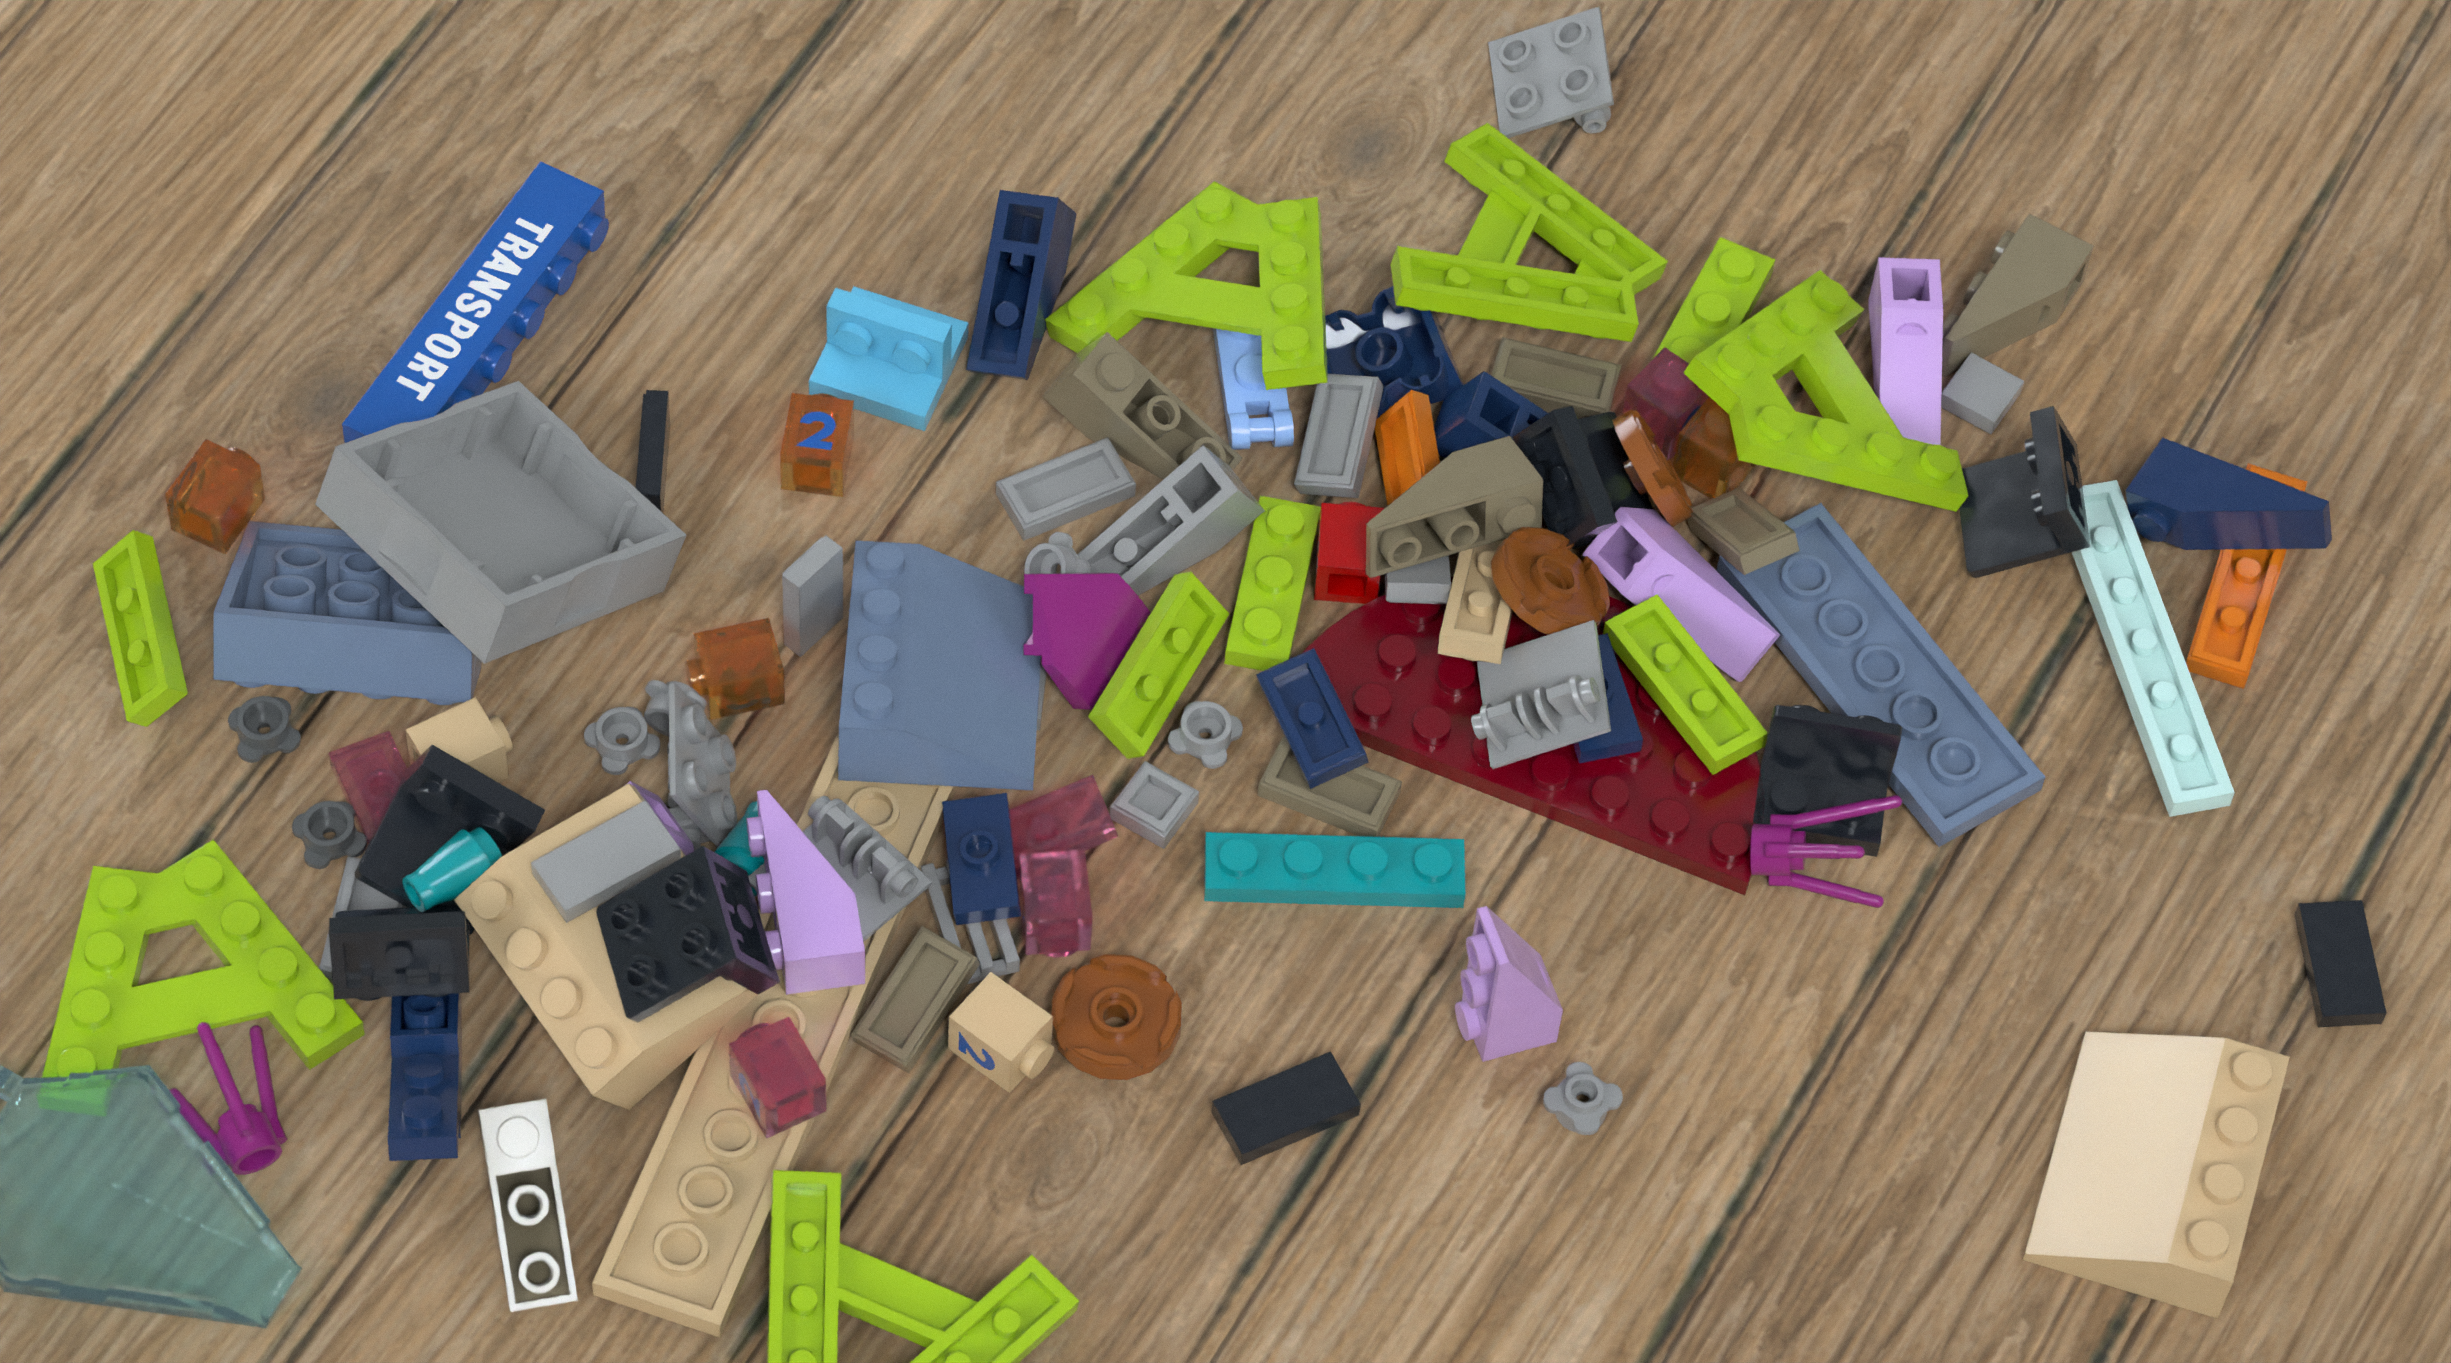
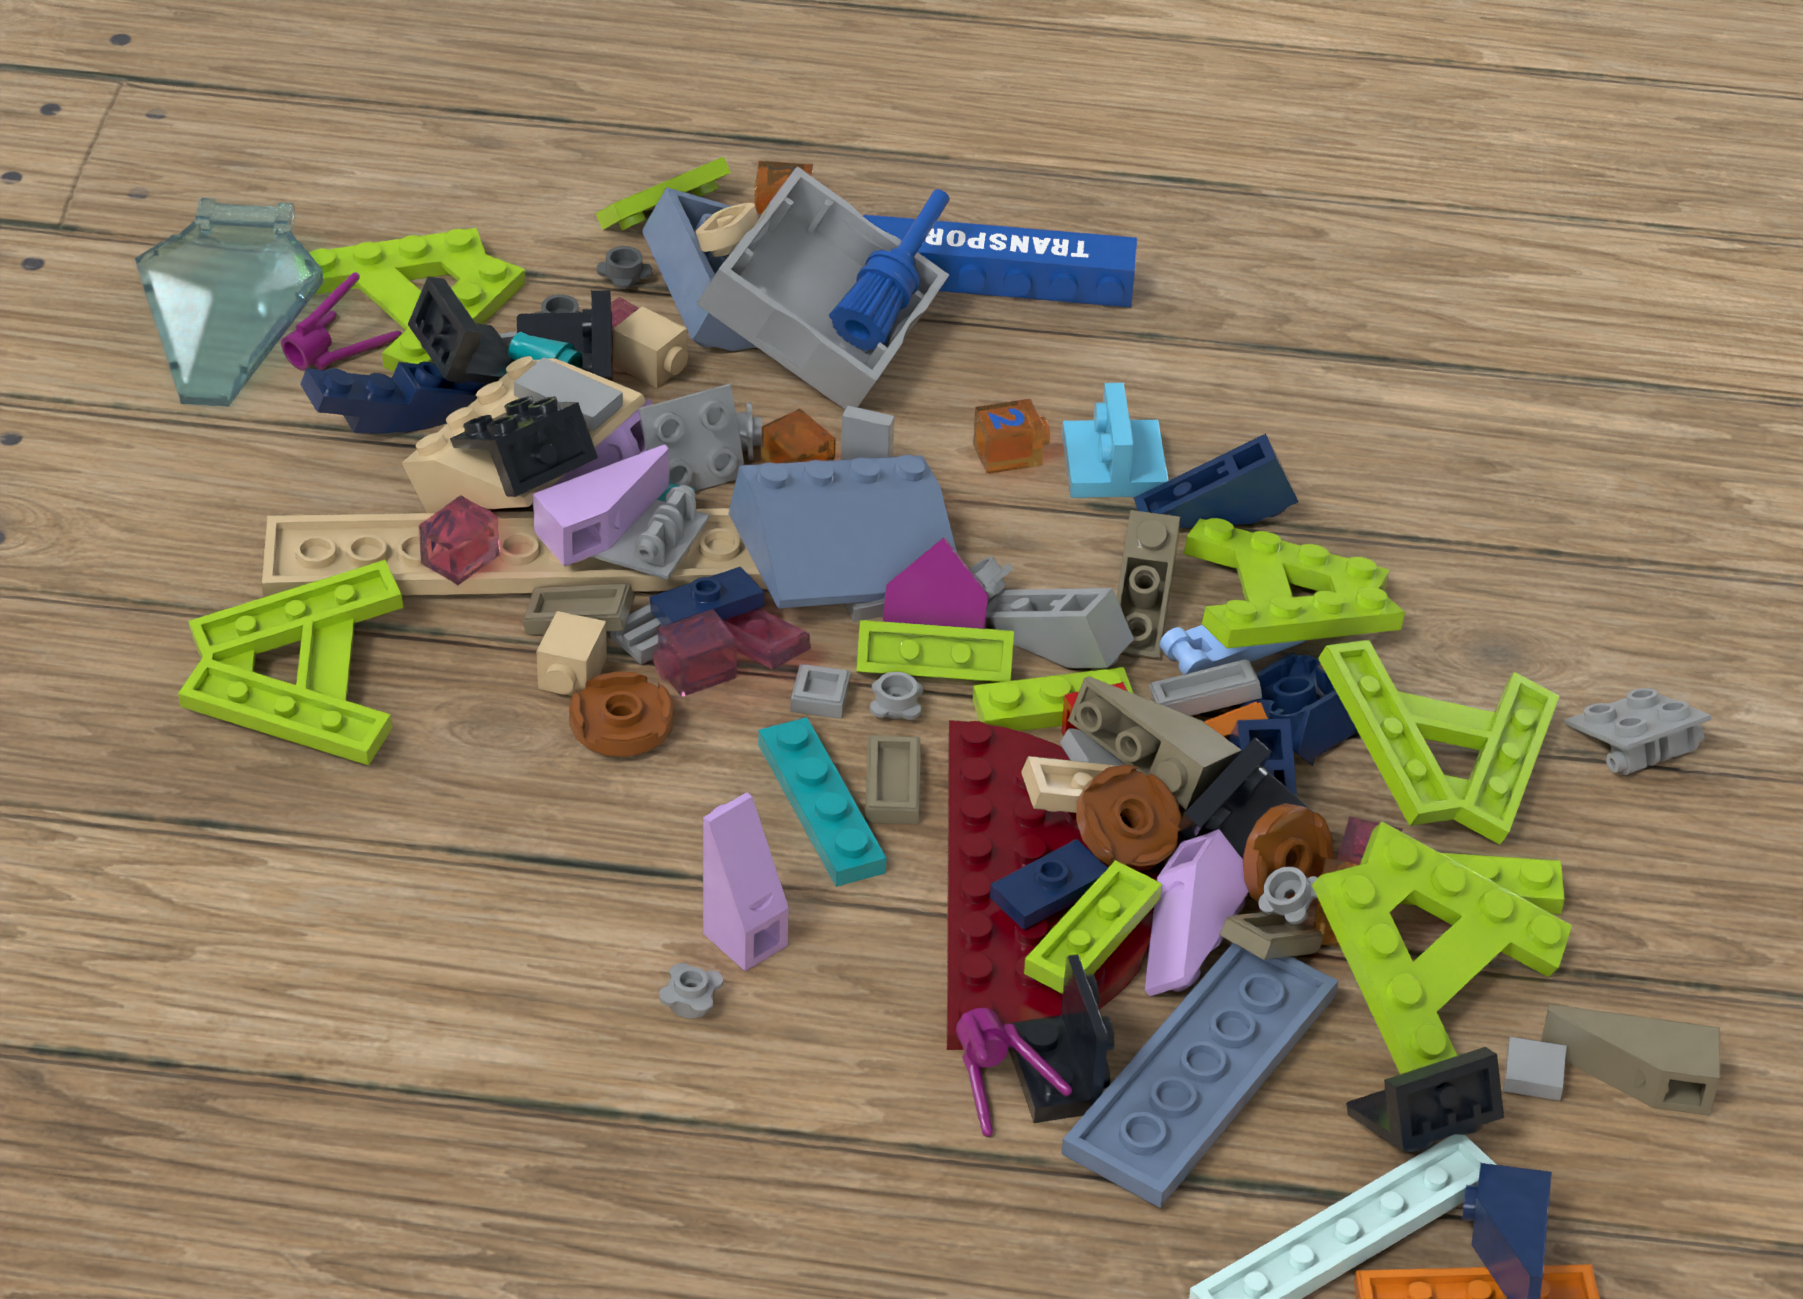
camera: 70 degrees right, 15 degrees down
slope [477,1099,578,1312] -> none
black tile [636,390,670,513] -> none
light grey tile [996,437,1136,541] -> none
black tile [1211,1051,1361,1165] -> none
dark blue plate [1256,648,1369,789] -> none
light grey hinge [1471,620,1611,769] -> none
dark tan tile [1491,337,1621,419] -> none
lavender slope [1868,258,1943,445] -> none
none -> tan plate [696,203,759,257]
none -> blue piece [829,189,950,351]
none -> light grey plate [1259,867,1318,925]

